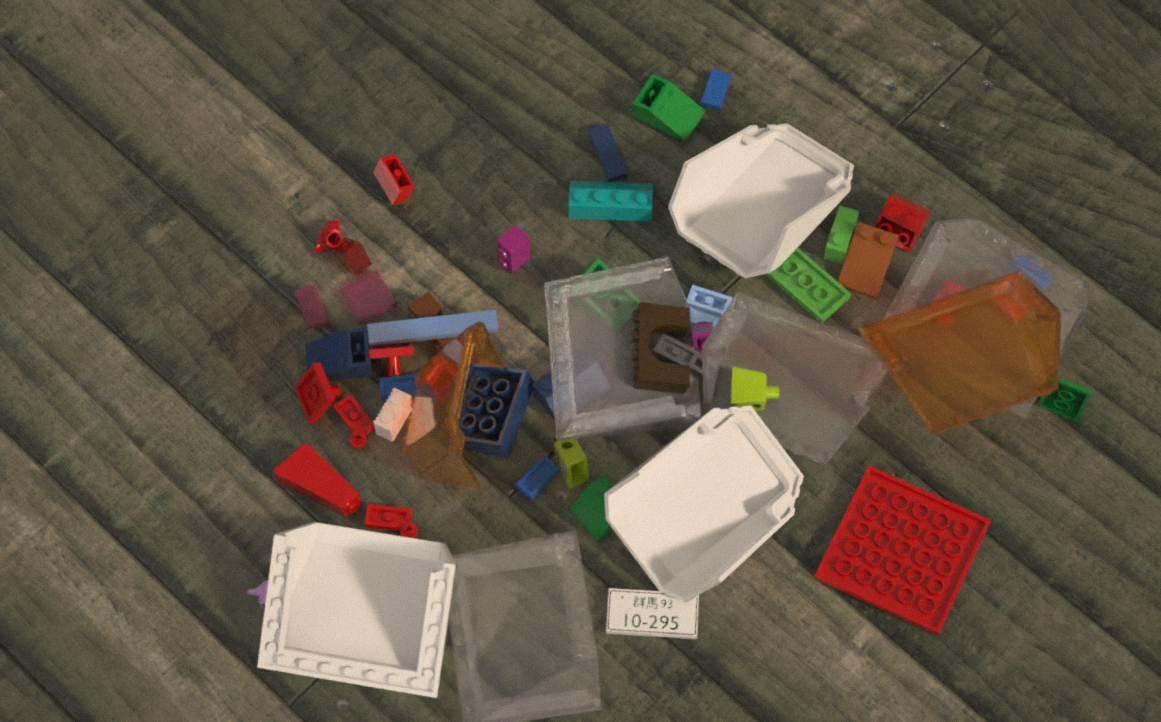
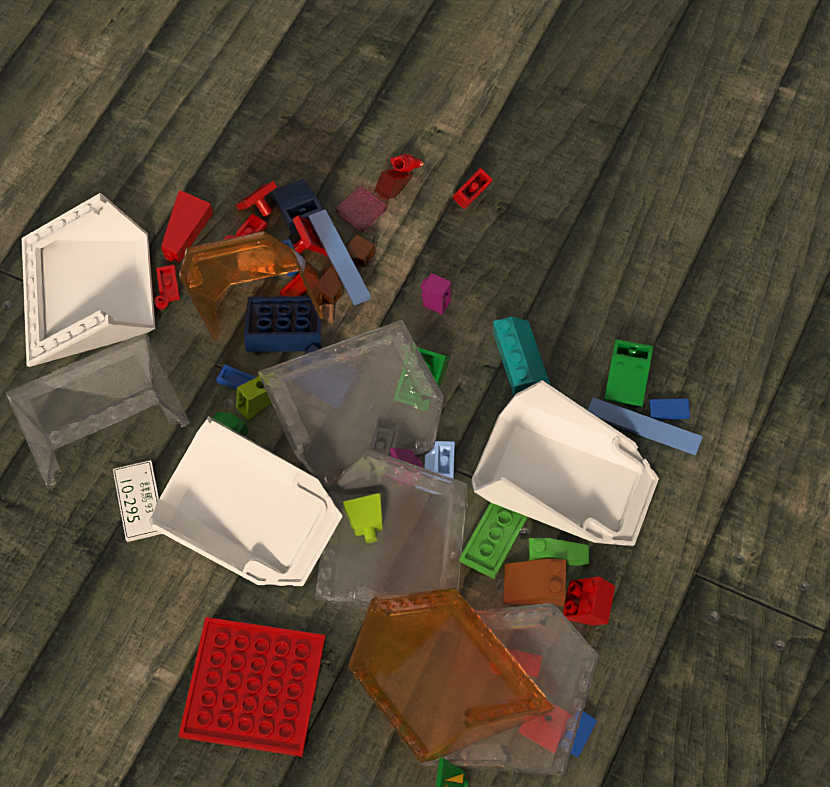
camera: 75 degrees right, 0 degrees up
clear pink tile [295,284,329,329] -> none
dark blue tile [588,124,627,182] -> none
dark brown arch [631,302,690,394] -> none
none -> medium blue tile [587,397,703,455]

